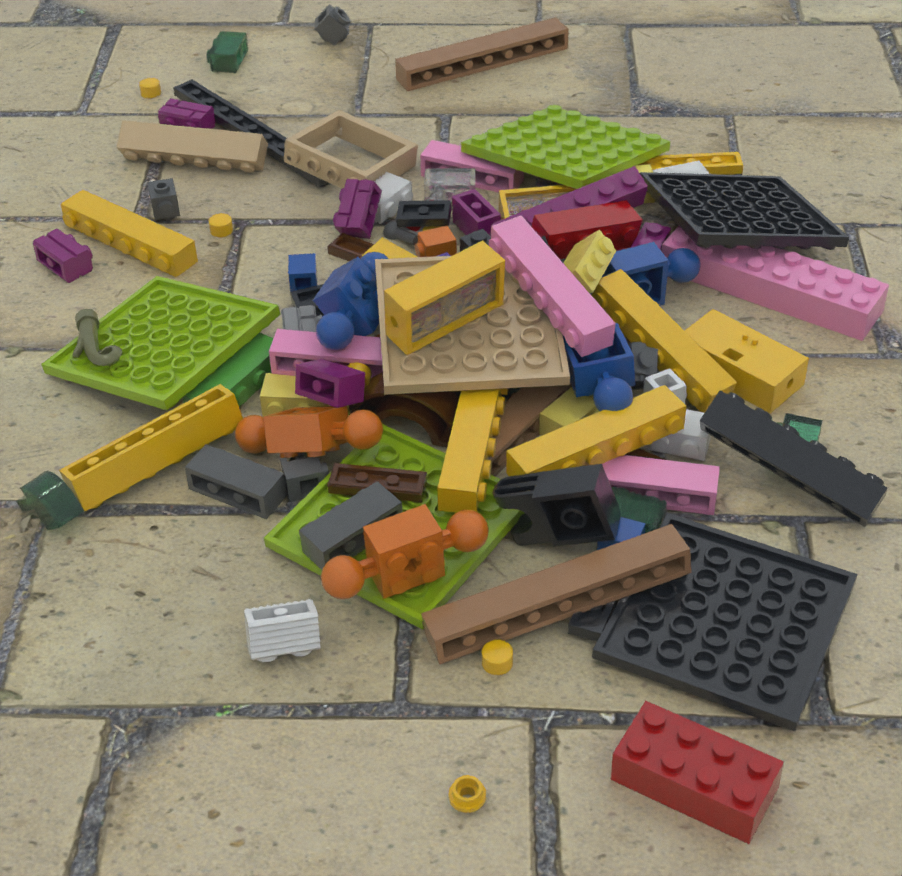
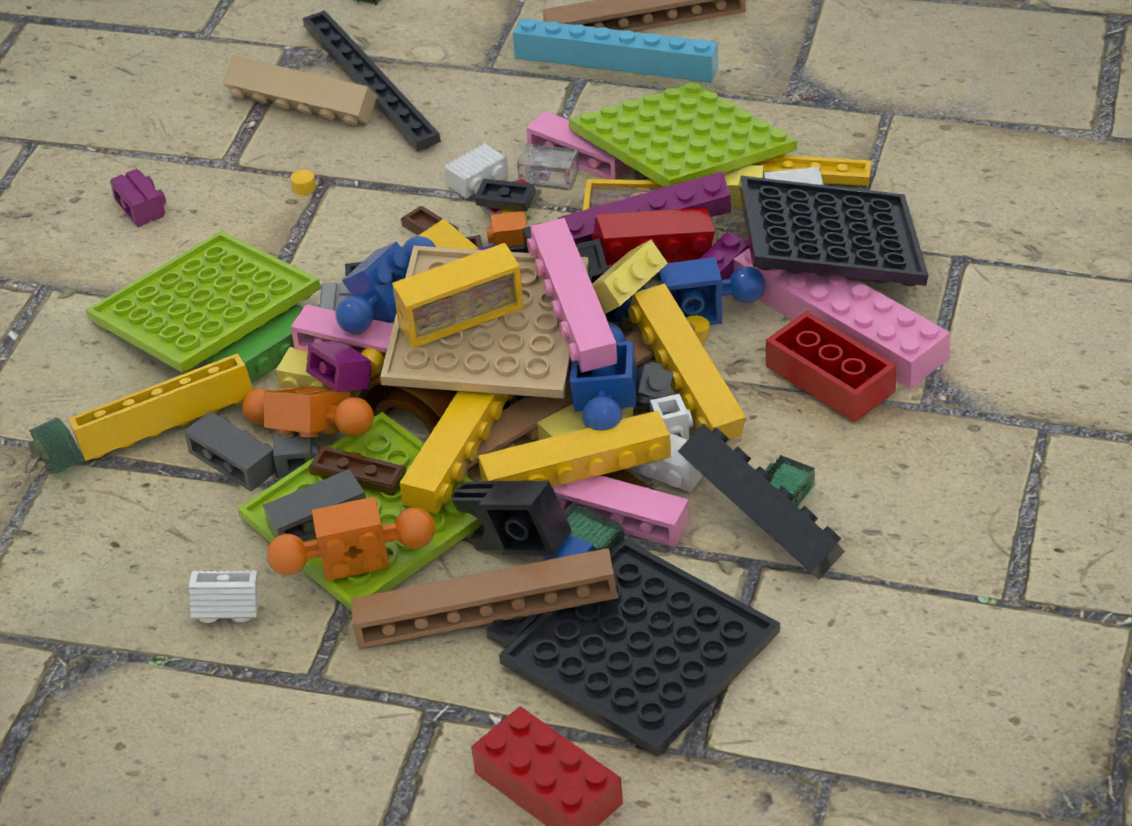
camera: 15 degrees right, 0 degrees up
yellow brick [61,190,198,277] -> none
olive plant [73,309,122,366] -> none
yellow piece [139,77,161,98] -> none
dark grey brick [147,178,180,222] -> none
magenta brick [158,98,216,129] -> none
tan window [284,110,418,189] -> none
blue brick [288,253,318,291] -> none
magenta brick [333,179,382,239] -> none
dark grey bar [383,221,418,245] -> none
yellow plate [448,775,486,813] -> none
magenta brick [452,189,501,236] -> none
yellow piece [482,640,513,675] -> none
yellow brick [685,309,809,414] -> none
none -> medium azure brick [513,19,719,83]
none -> red brick [766,311,897,422]

